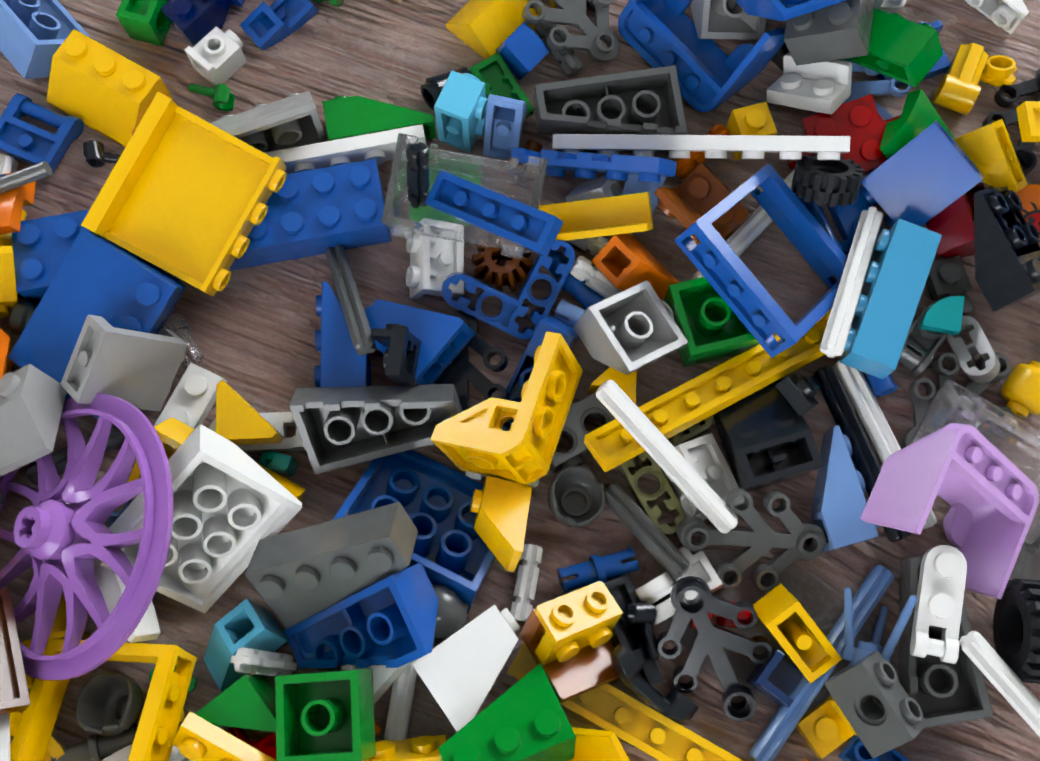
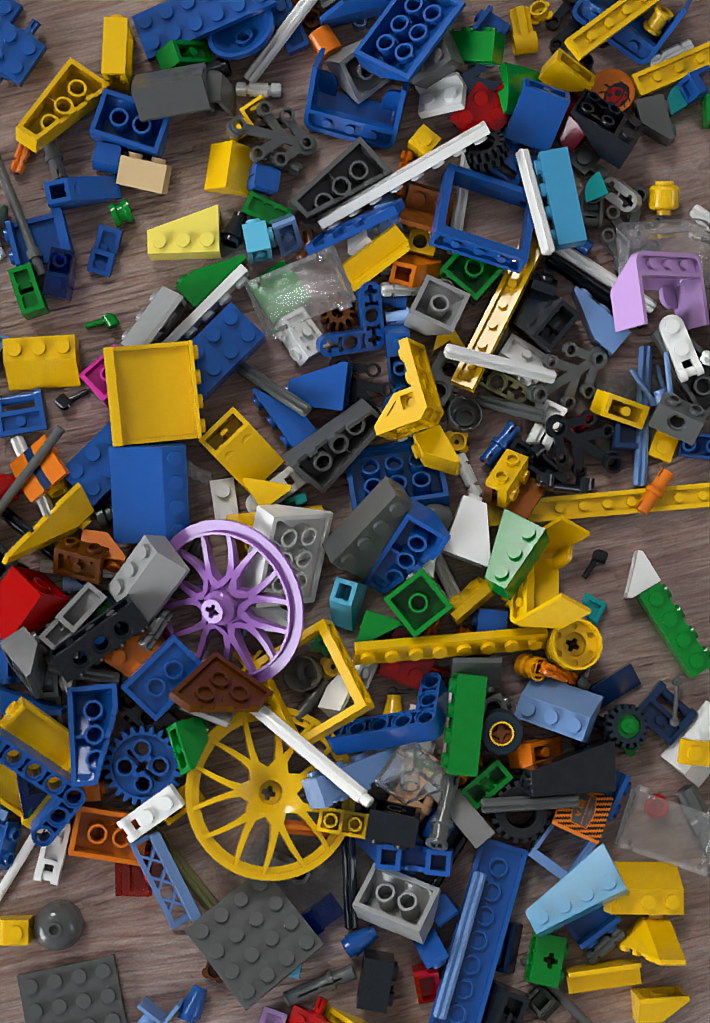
camera: 35 degrees left, 10 degrees up
light grey panel [60,314,188,411] -> none
white brick [184,27,247,87] -> none
white axle [230,647,298,677] -> none
black bracket [371,324,421,385] -> none
black axle [406,142,429,209] -> none
blue plate [425,170,564,257] -> none
none -> light yellow wedge [147,204,222,261]
none -> yellow slope [198,407,285,494]
none -> yellow brick [405,228,436,258]
none -> yellow plate [445,430,469,453]

